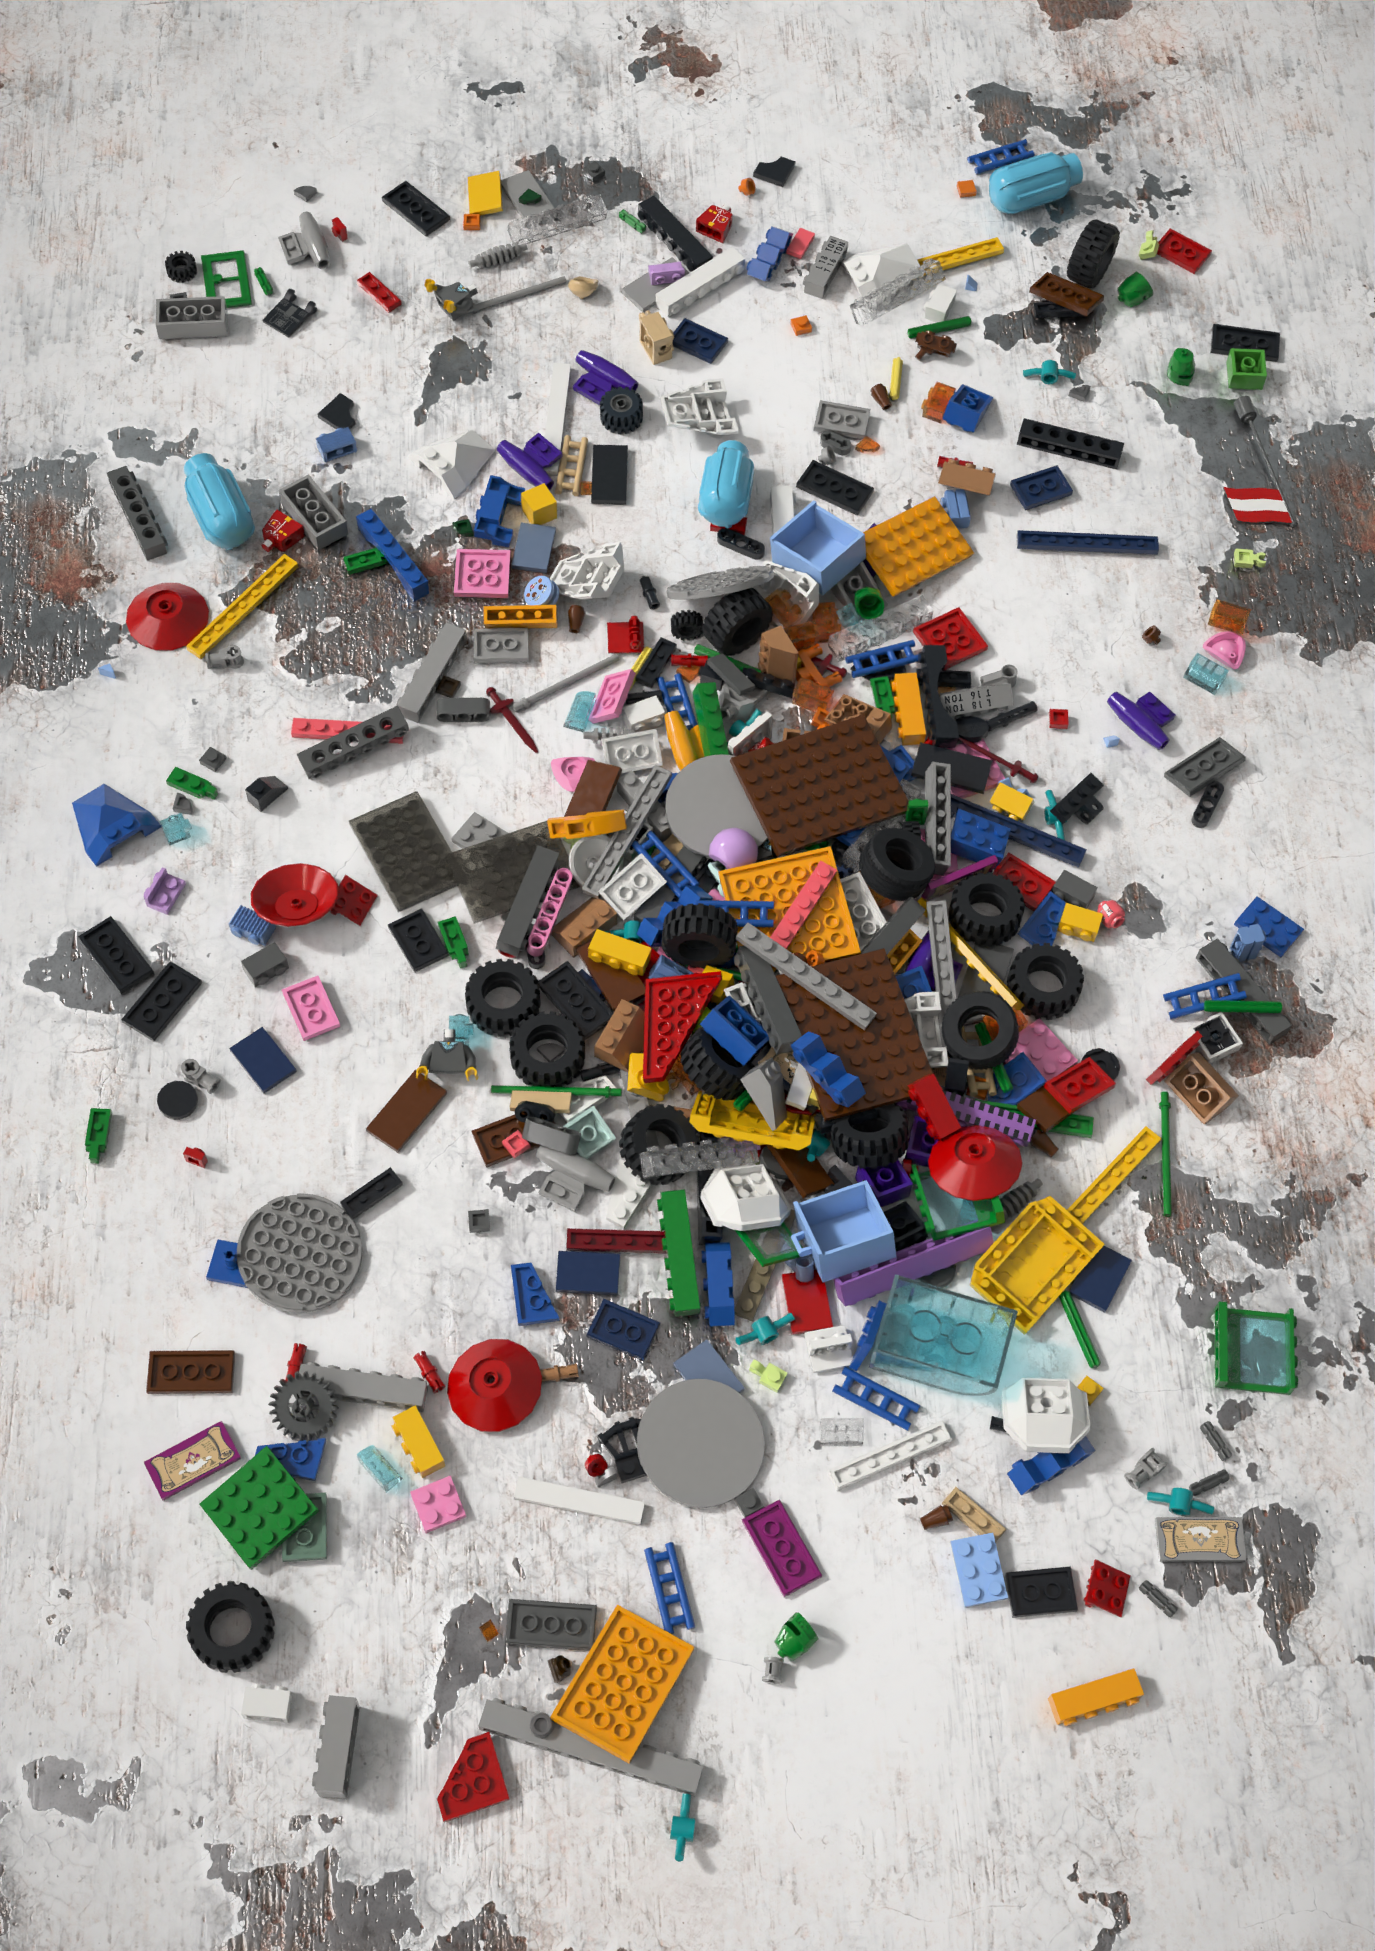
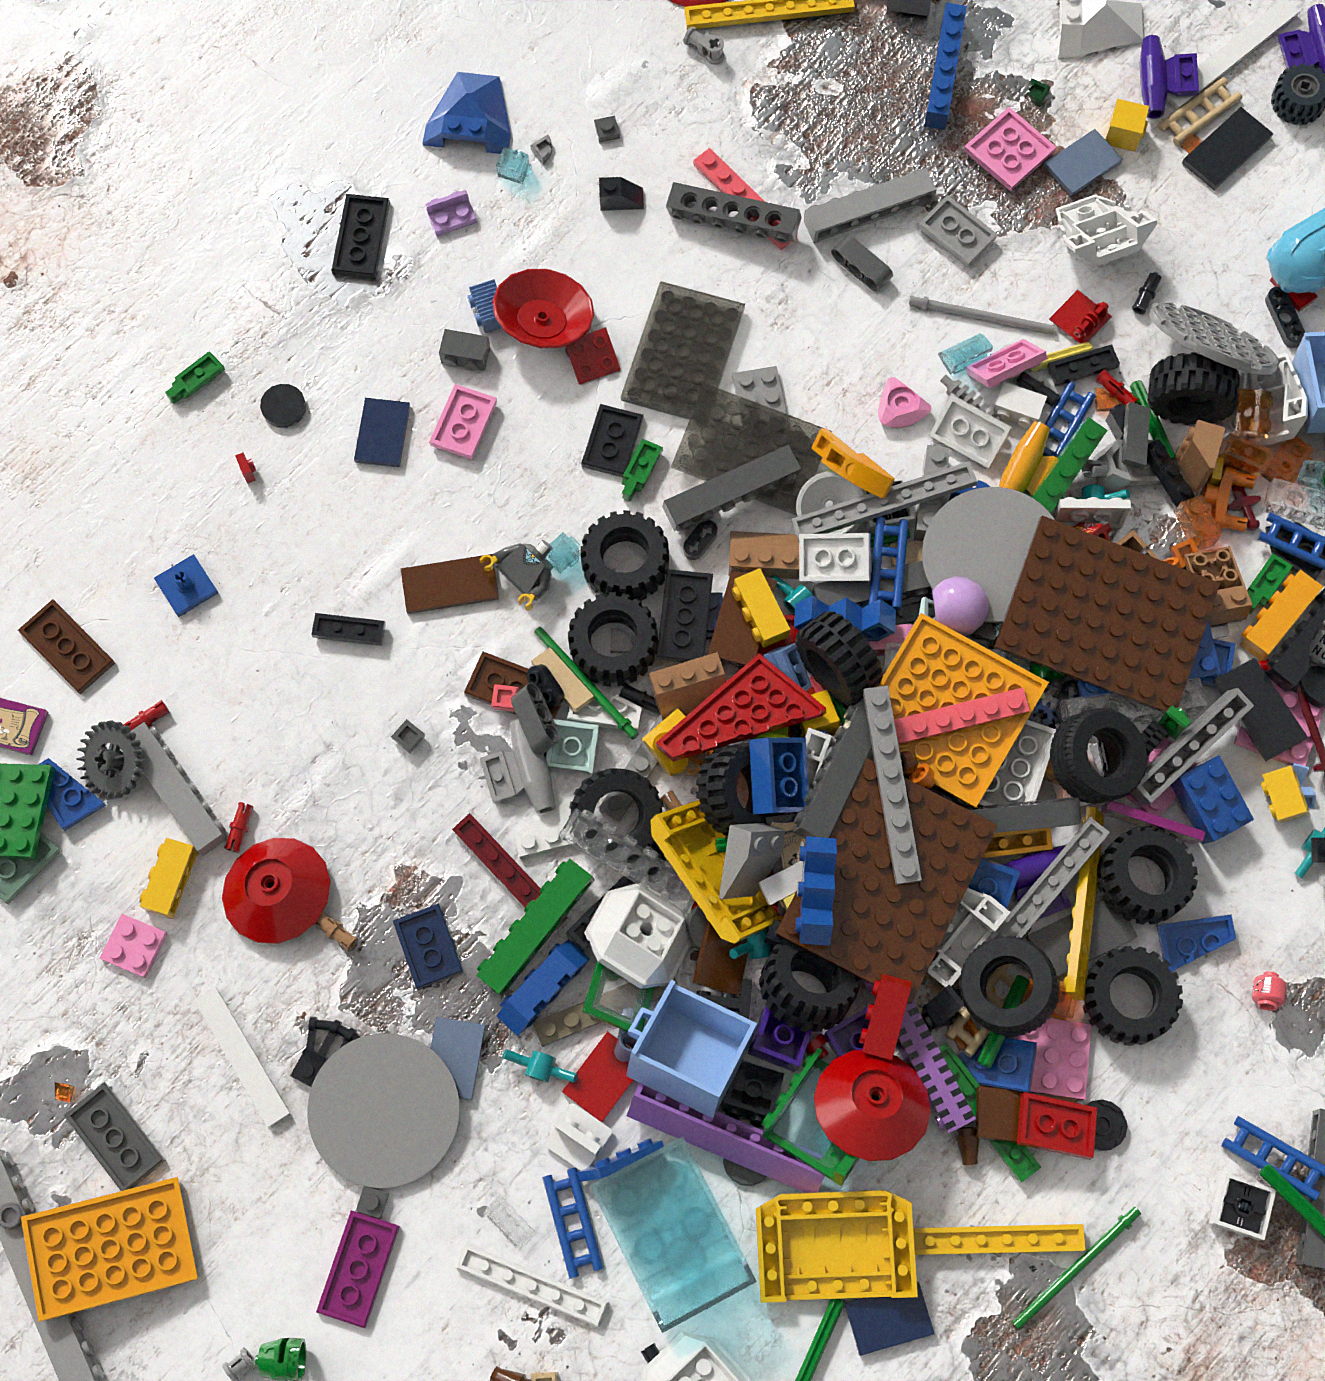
camera: 50 degrees right, 10 degrees up
black tile [121,961,202,1042] -> none
green hinge [166,767,218,800] -> none
light grey connector [181,1059,221,1094] -> none
light grey tile [237,1193,362,1313] -> none
green hinge [343,548,388,575] -> none
clear light blue brick [357,1445,403,1493] -> none
dark brown tile [436,675,461,698] -> none
blue bracket [474,475,525,547] -> none
light orange brick [483,605,558,629] -> none
dark red sword [486,687,538,753] -> none
blue wing [511,1262,560,1326] -> none
light blue head [524,576,559,605] -> none
bright pink beam [527,868,572,957] -> none
dark brown plate [547,1655,571,1683] -> none
dark blue tile [556,1251,620,1295] -> none
reddish brown tile [564,760,622,817] -> none
reddish brown cone [568,605,586,634] -> none
red tile [585,1454,608,1477] -> none
flat silver tile [595,1466,617,1487] -> none
blue bar [644,1542,696,1634] -> none
black tyre [671,610,703,641] -> none
blue bar [696,900,774,928] -> none
yellowish green plate [749,1360,787,1393] -> none
dark blue plate [951,794,1087,868] -> none
red plate [993,852,1056,911] -> none
light grey piece [1000,1179,1043,1220] -> none
dark grey brick [1052,869,1098,909] -> none
yellow brick [1057,903,1103,942] -> none
red plate [1146,1031,1203,1085] -> none
medium nougat slope [1164,1052,1239,1124] -> none

